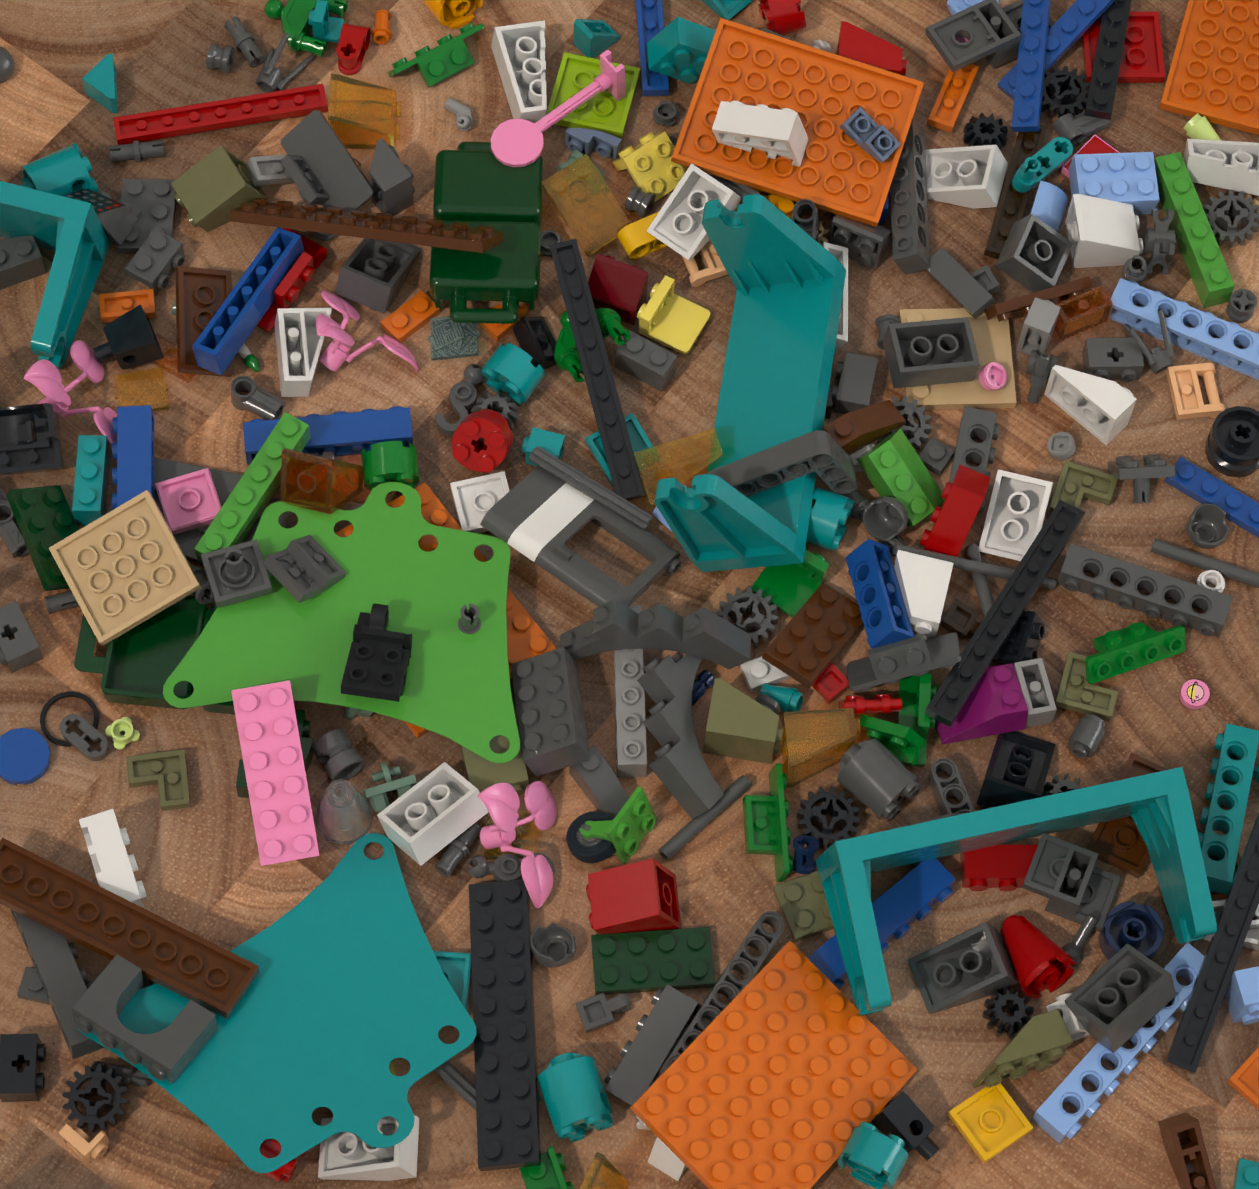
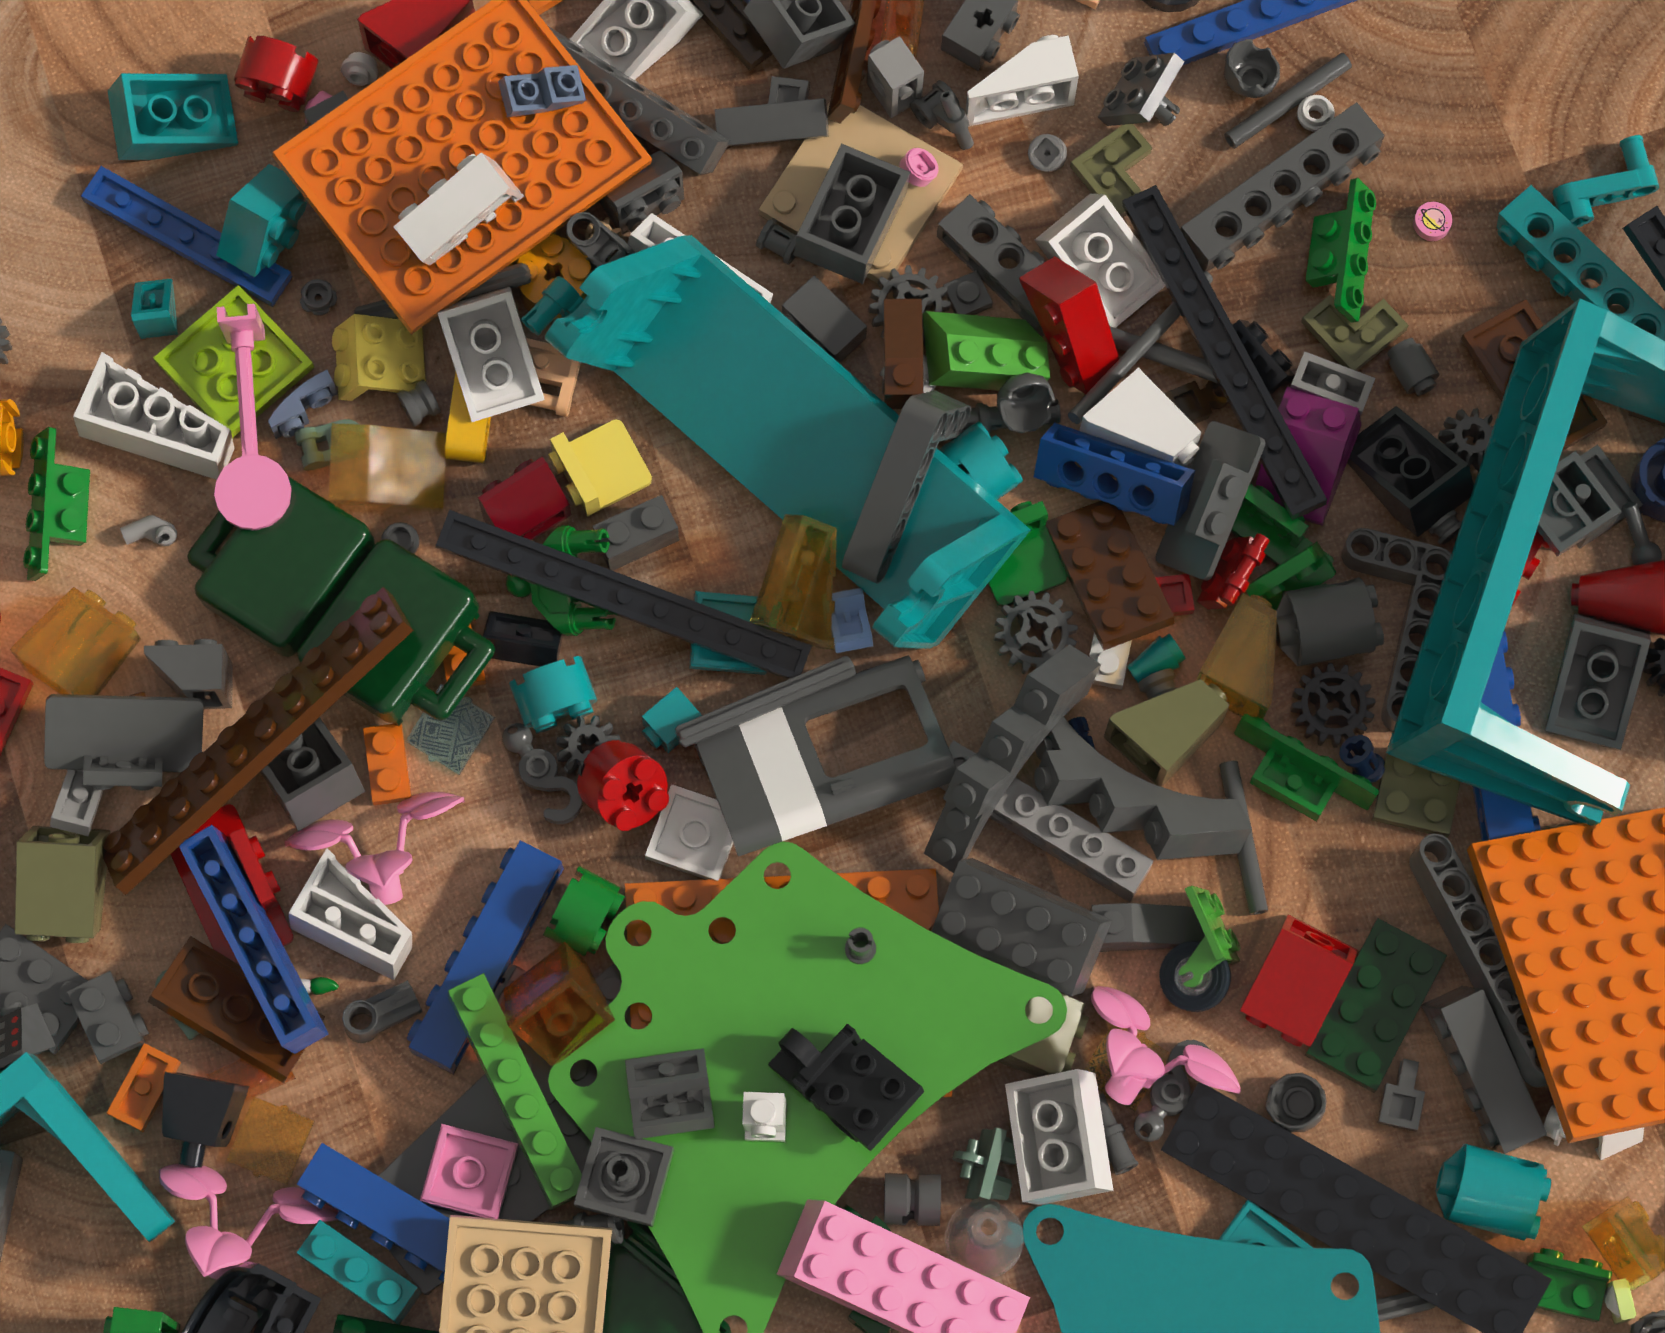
camera: 55 degrees left, 10 degrees up
none -> white brick [742,1092,787,1142]

